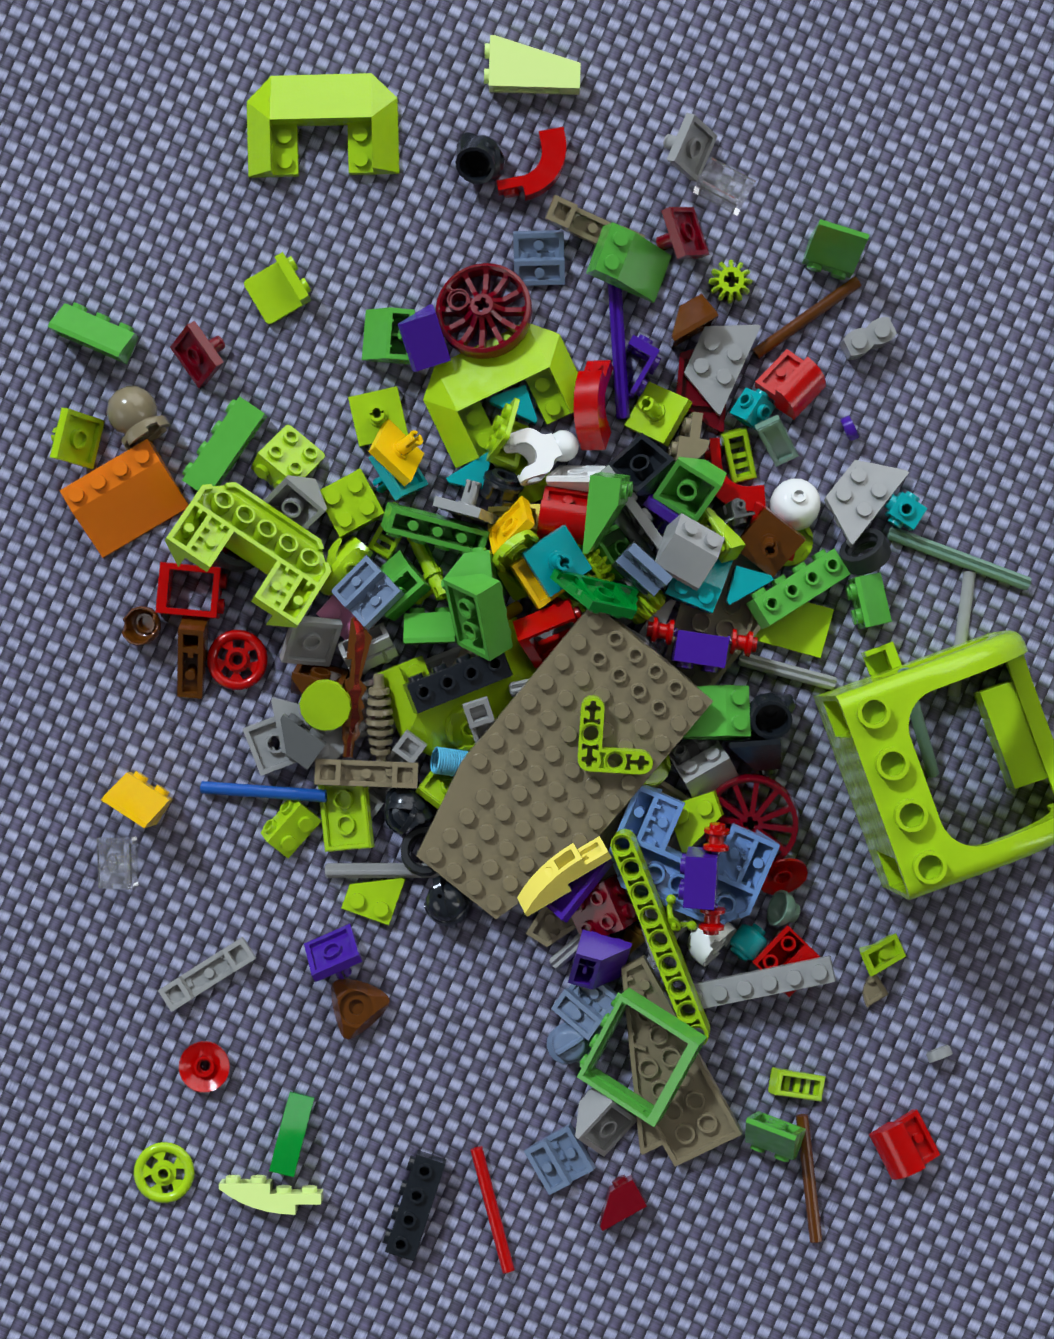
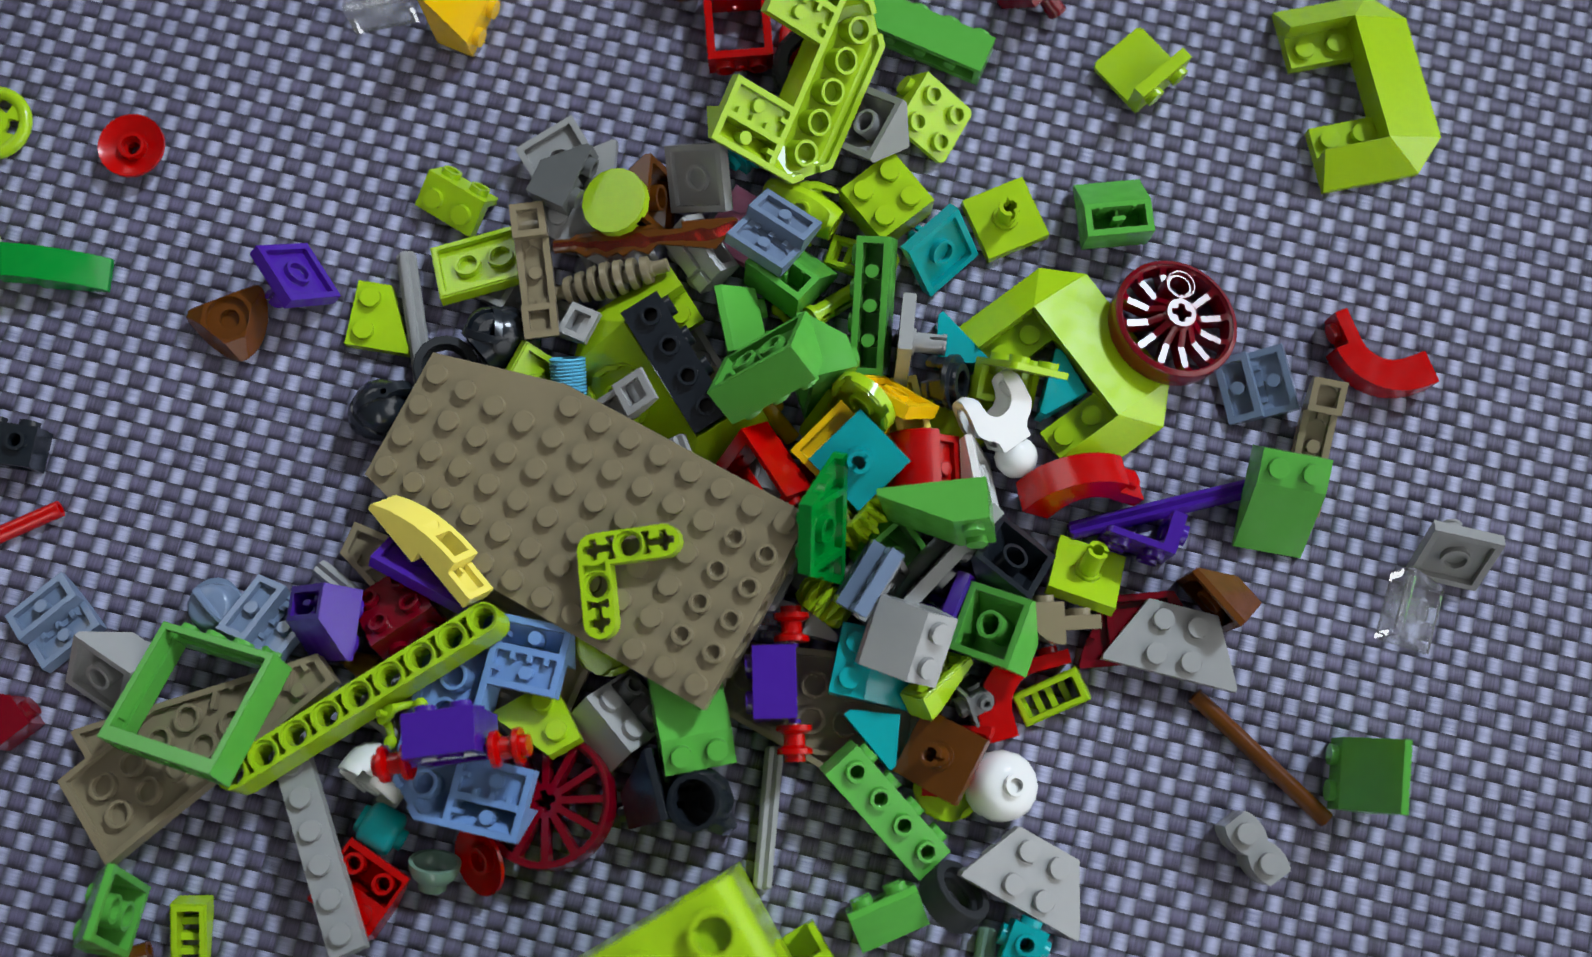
camera: 80 degrees right, 10 degrees down
light grey slope [158,937,256,1012] -> none
reddish brown slope [177,616,209,699] -> none
blue piece [200,781,327,803] -> none
red plate [207,630,268,690] -> none
yellow tile [368,419,424,486] -> none
dark purple slope [398,304,451,372] -> none
black helmet [455,132,505,184] -> none
yellowish green slope [484,35,581,95] -> none
dark red tile [656,207,710,259] -> none
lime gear [709,260,752,304] -> none
teal brick [729,388,776,430] -> none
lime tile [754,602,834,658] -> none
red brick [755,349,826,420] -> none
sand green tile [755,415,799,467] -> none
dark purple tile [840,415,859,441] -> none

